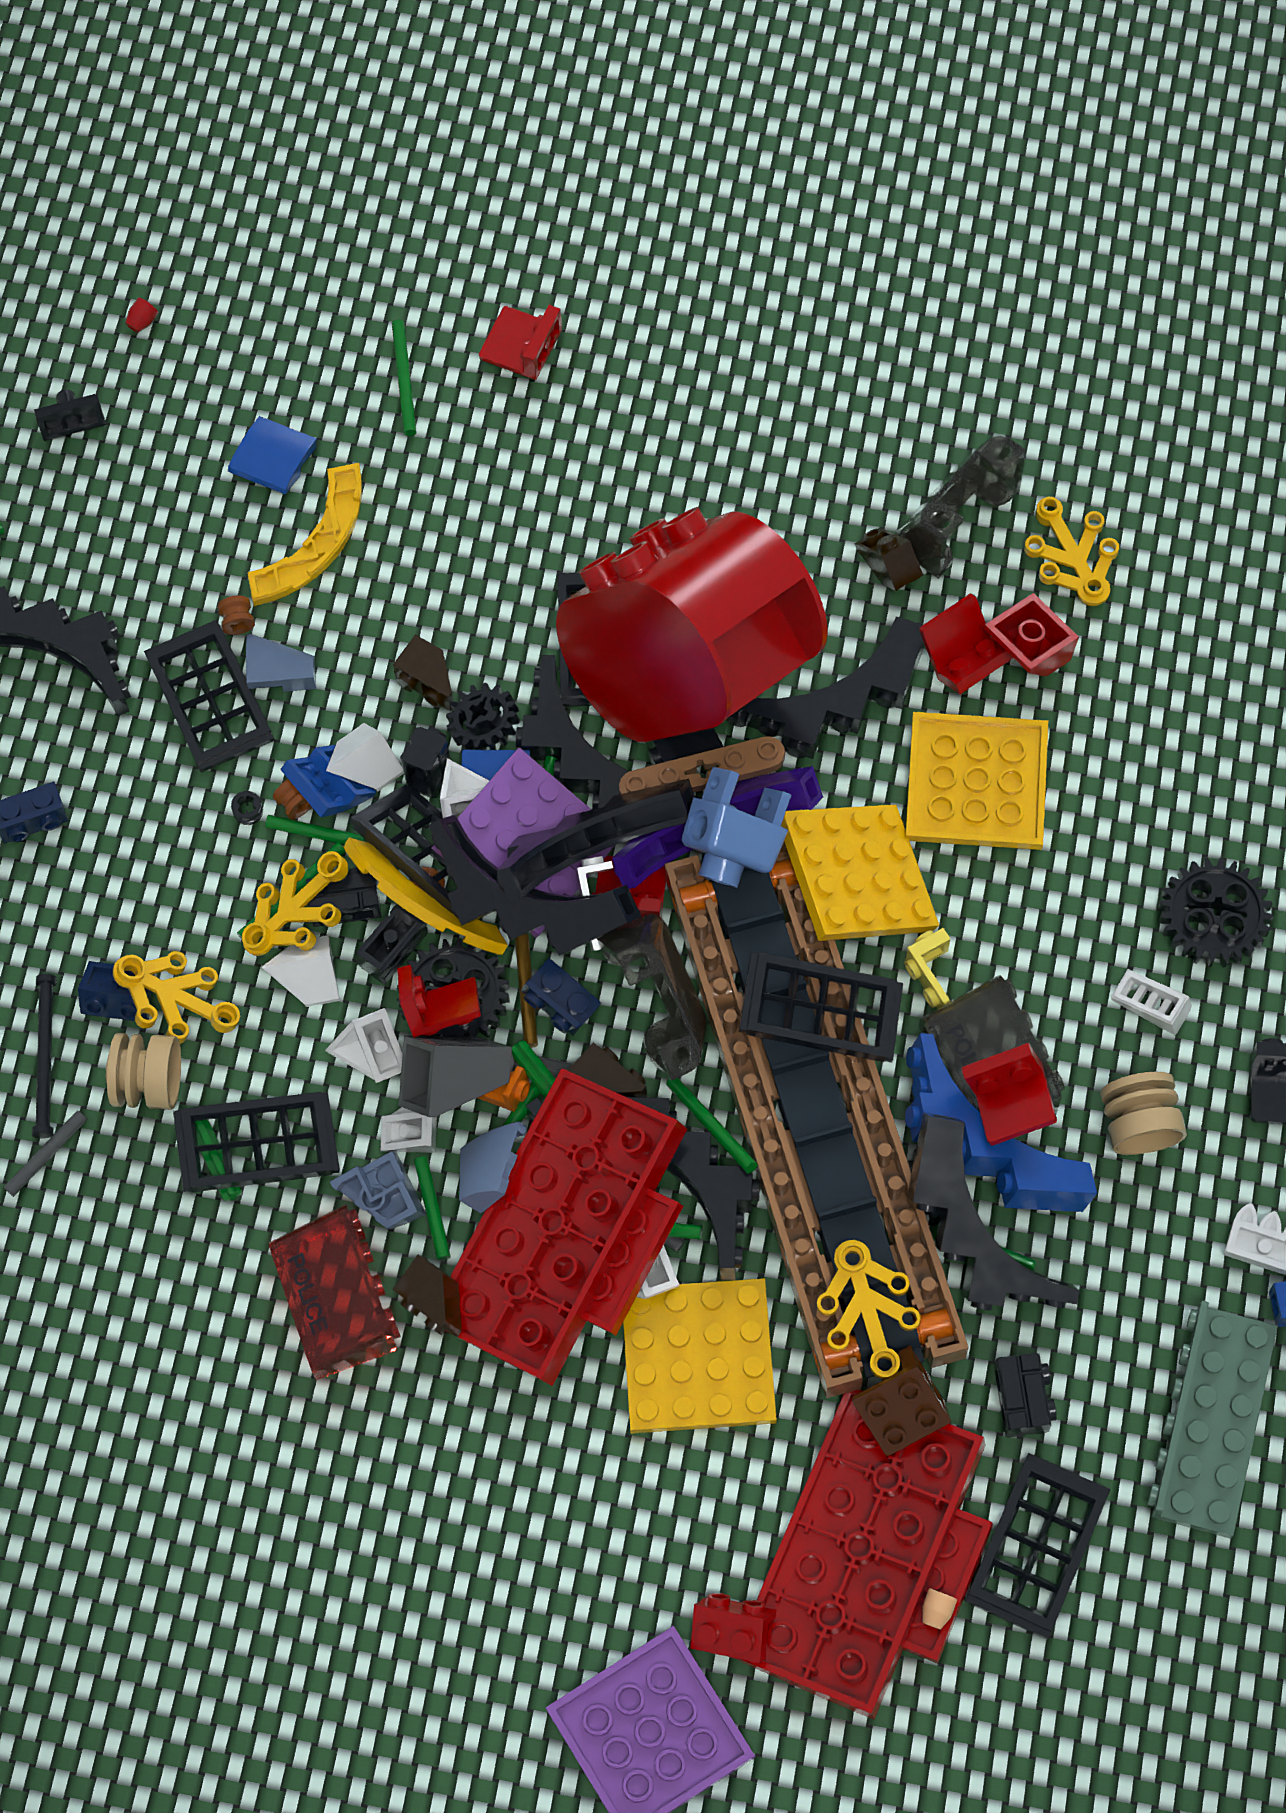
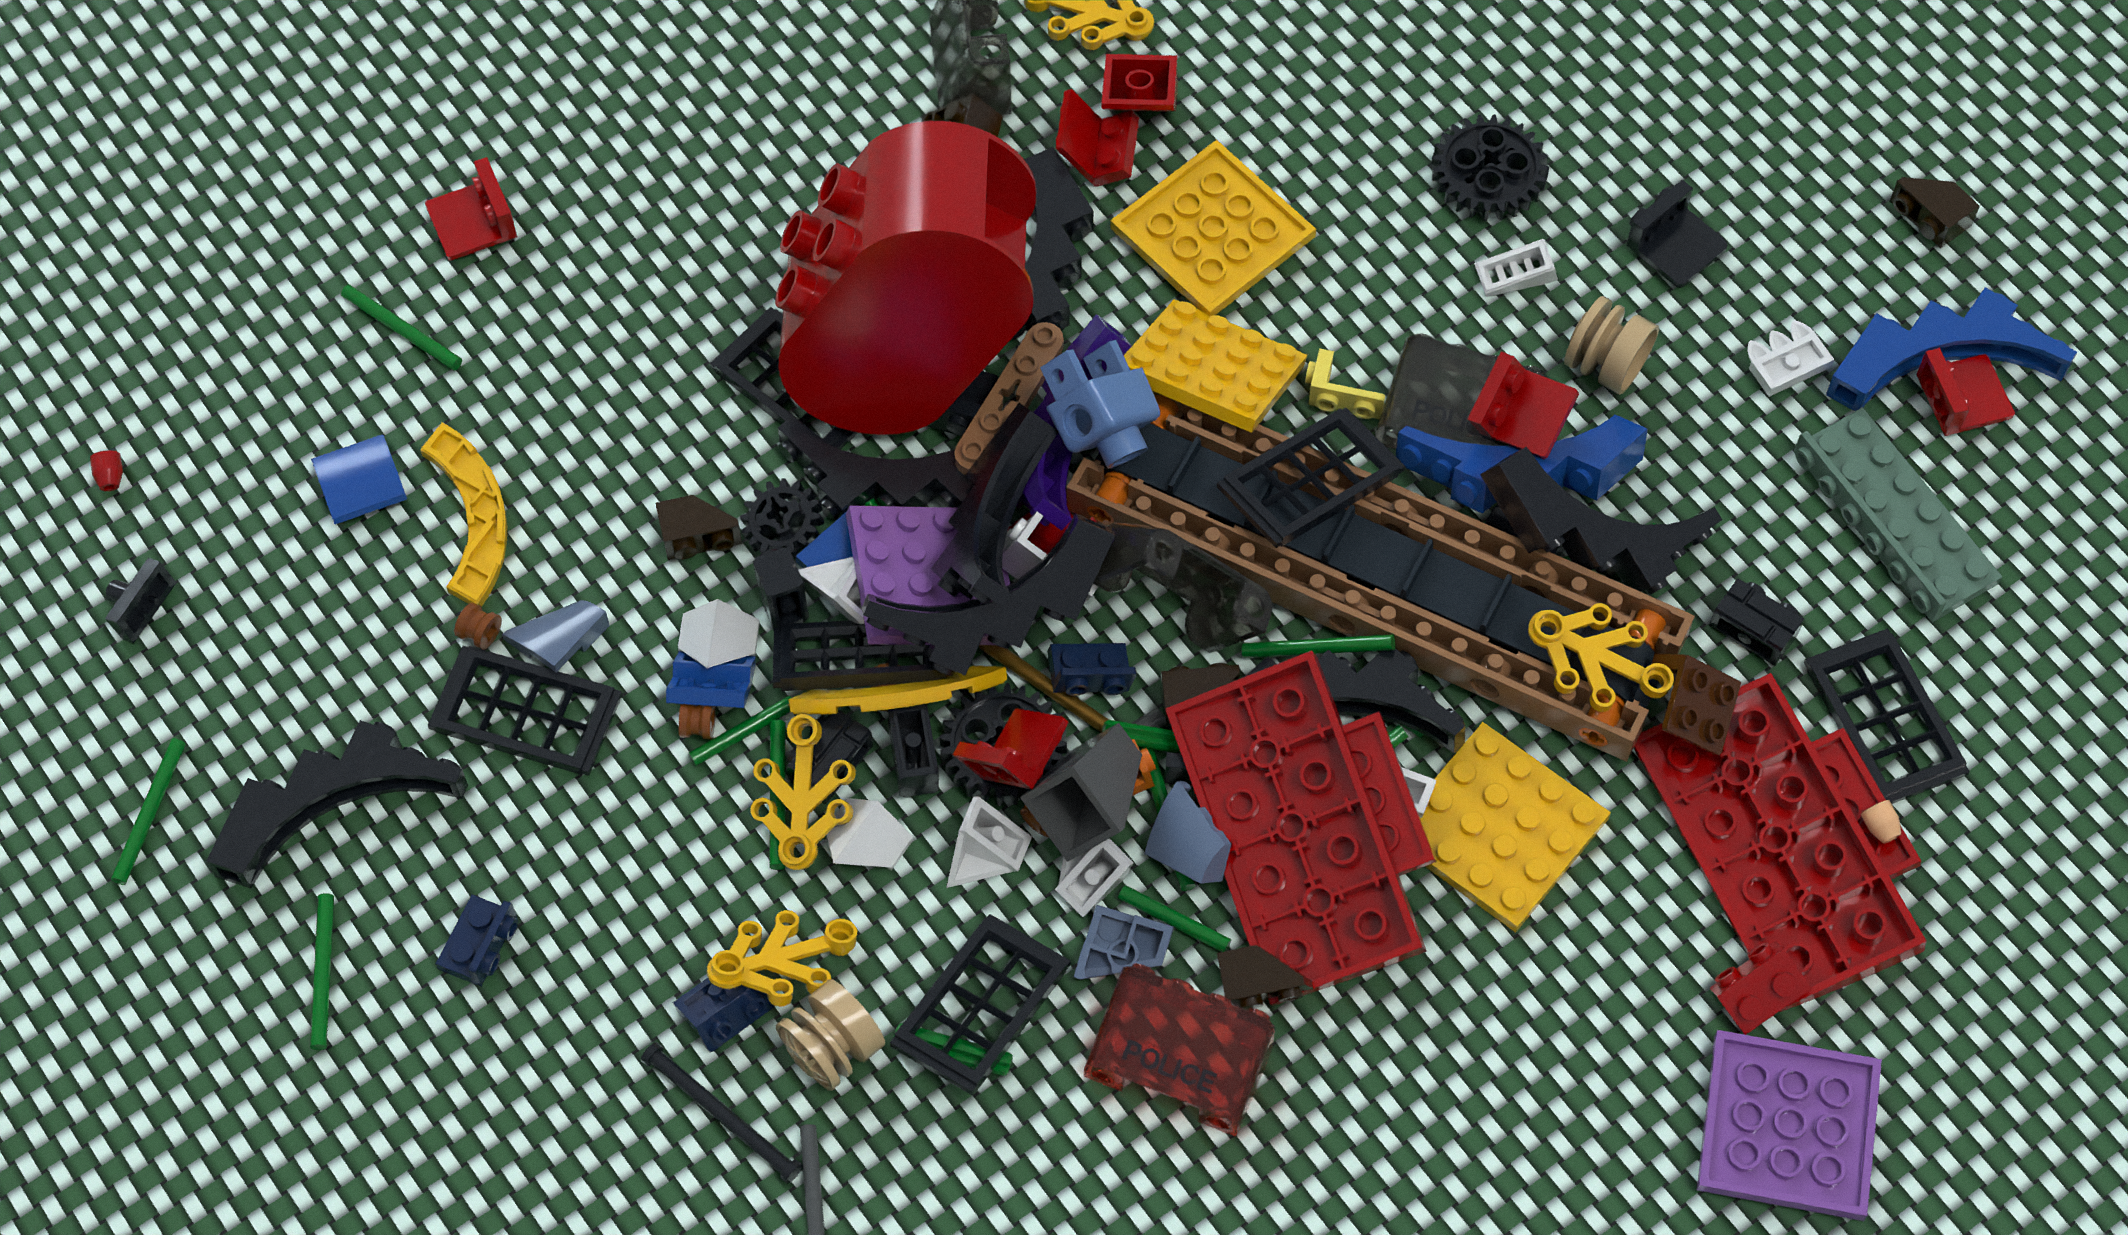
camera: 50 degrees left, 5 degrees down
black bush [231,791,263,825] -> none

